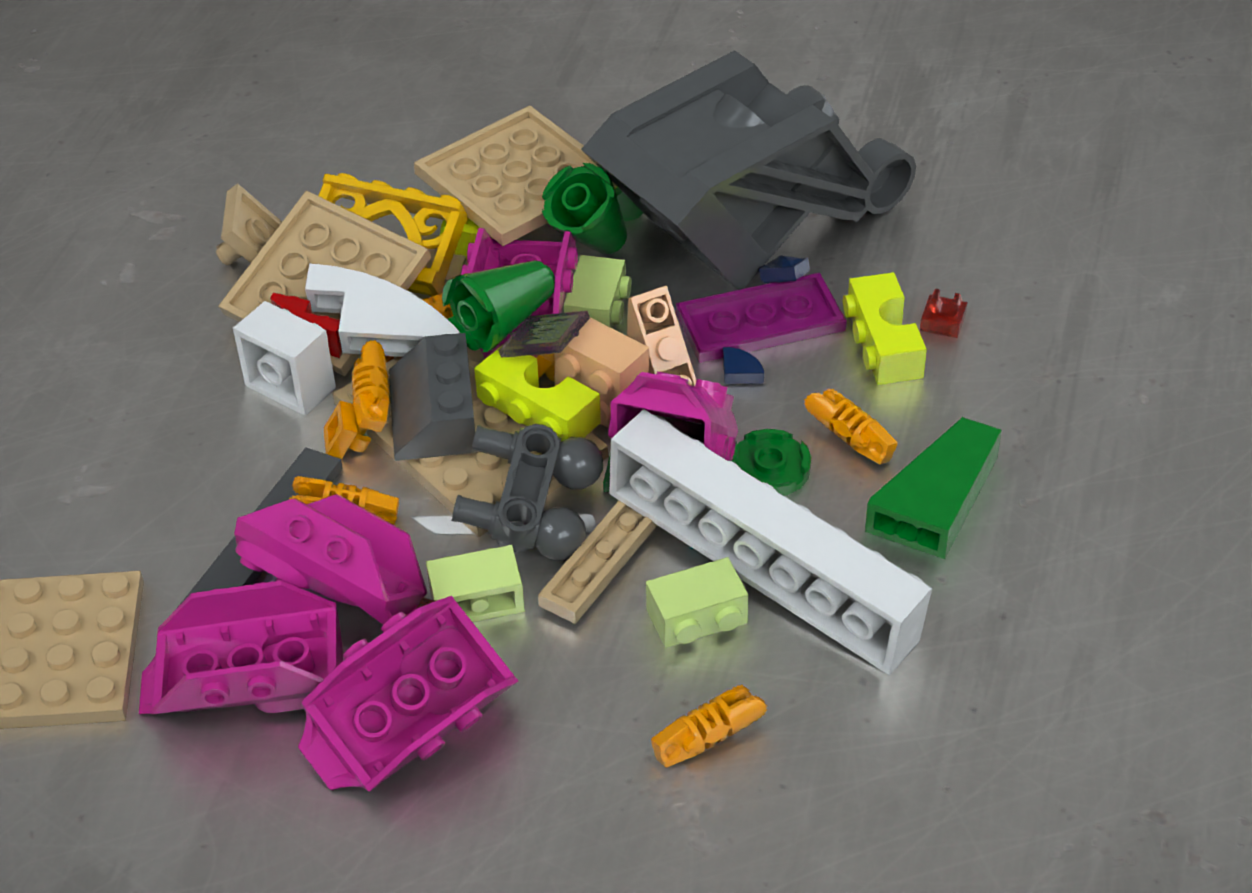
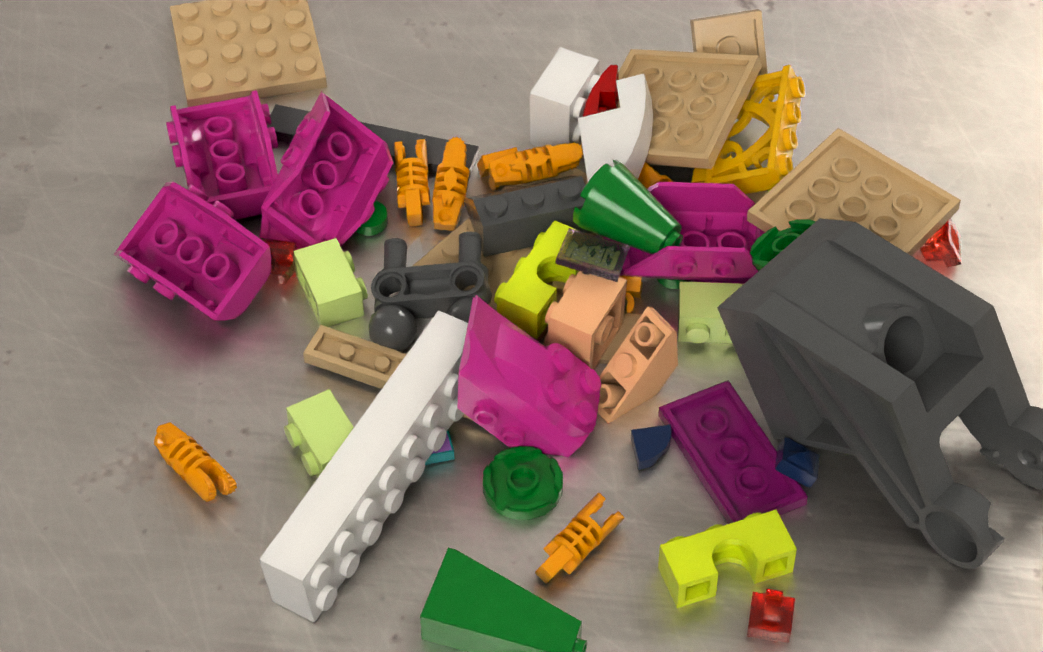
camera: 80 degrees right, 5 degrees up
none -> light orange hinge [432,136,470,231]

